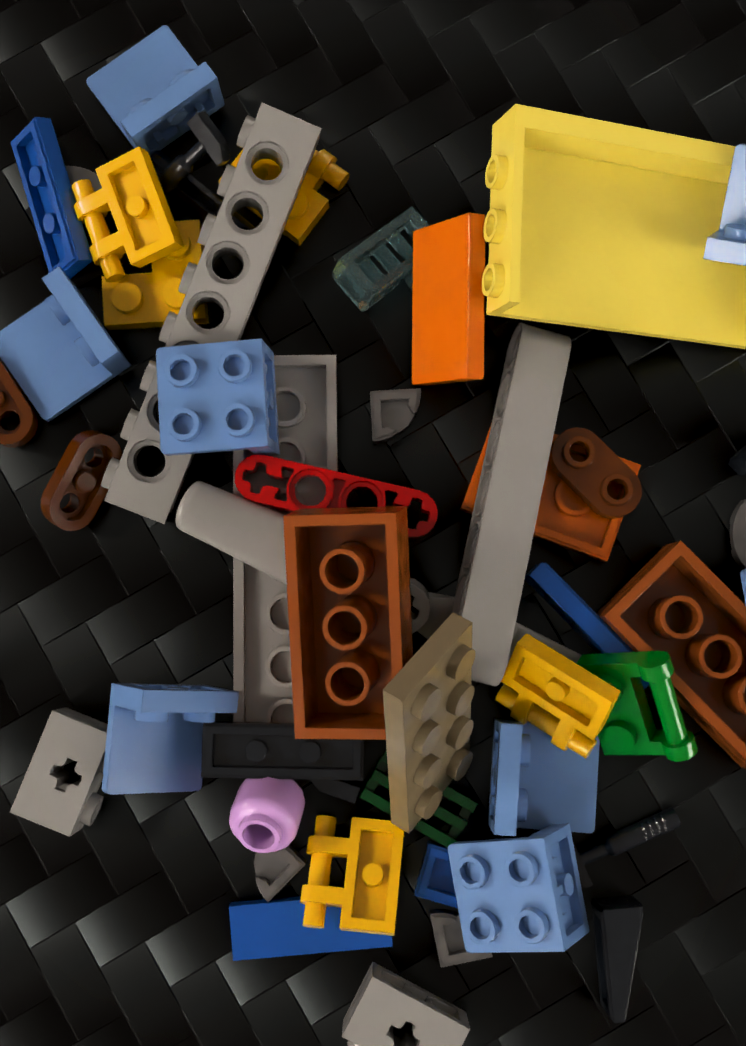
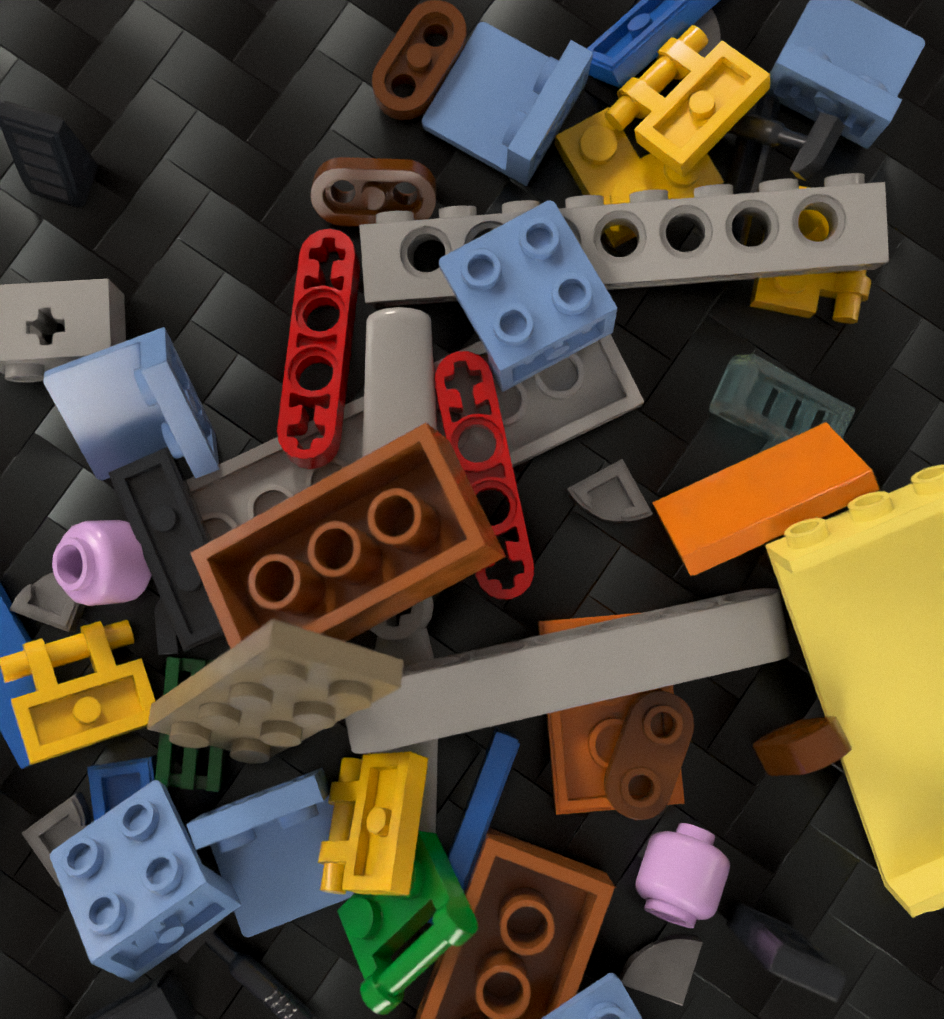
camera: 60 degrees right, 0 degrees up
none -> red beam [277,229,360,469]
none -> lavender head [635,823,730,928]
none -> reddish brown beam [753,716,852,776]

